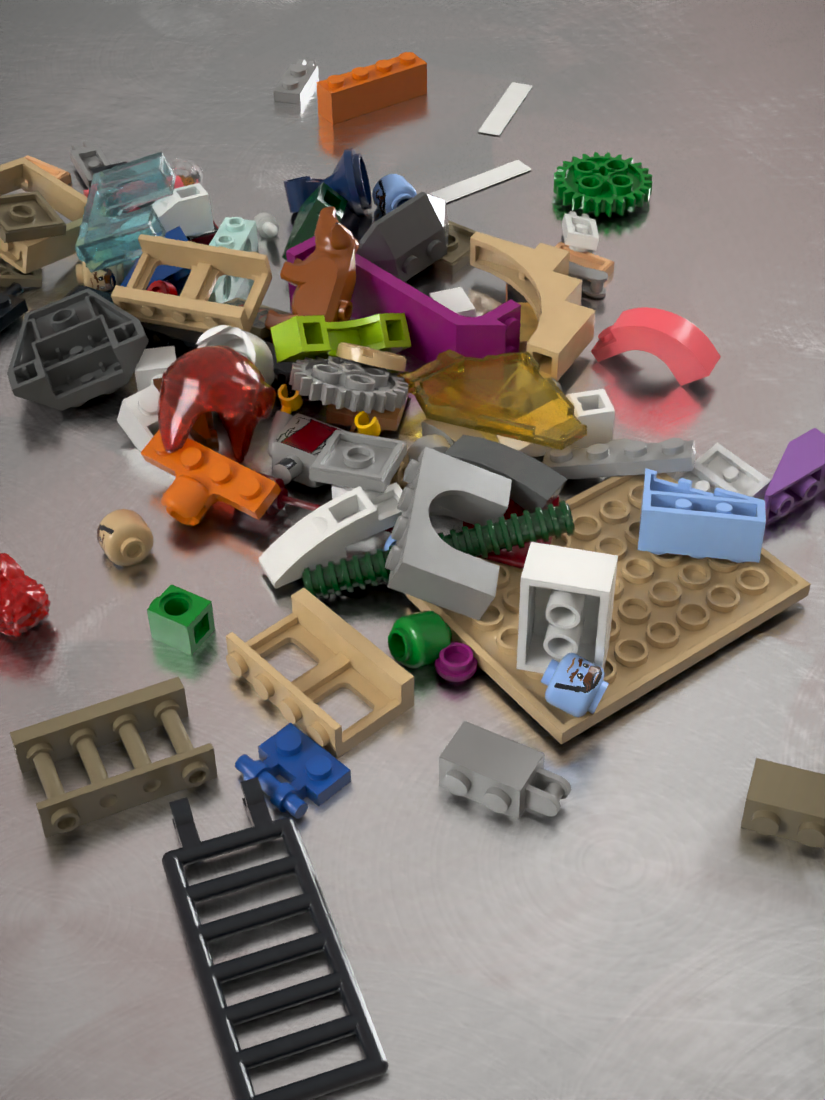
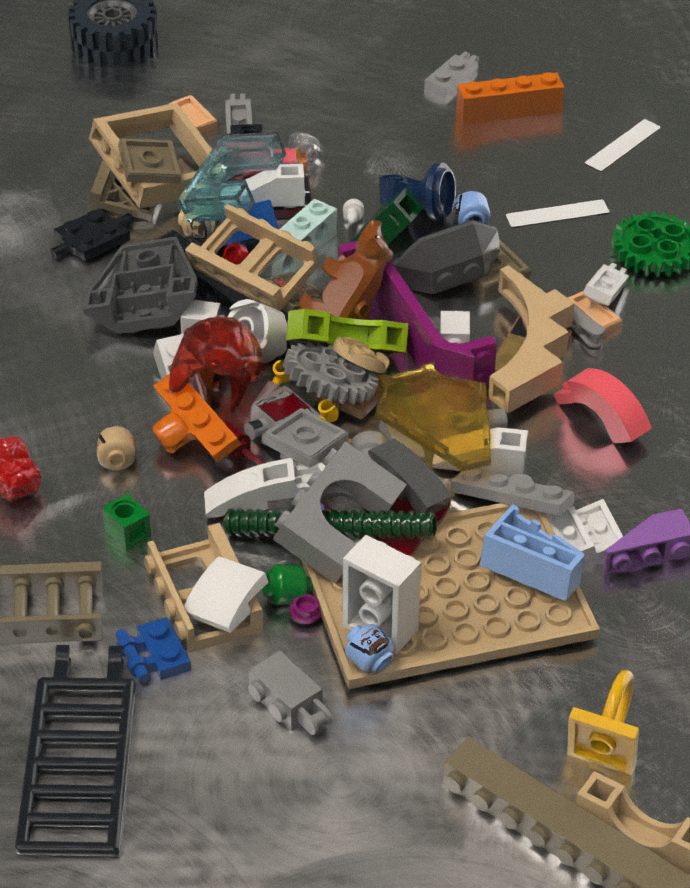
camera: 20 degrees right, 0 degrees up
none -> white slope [184,556,269,633]

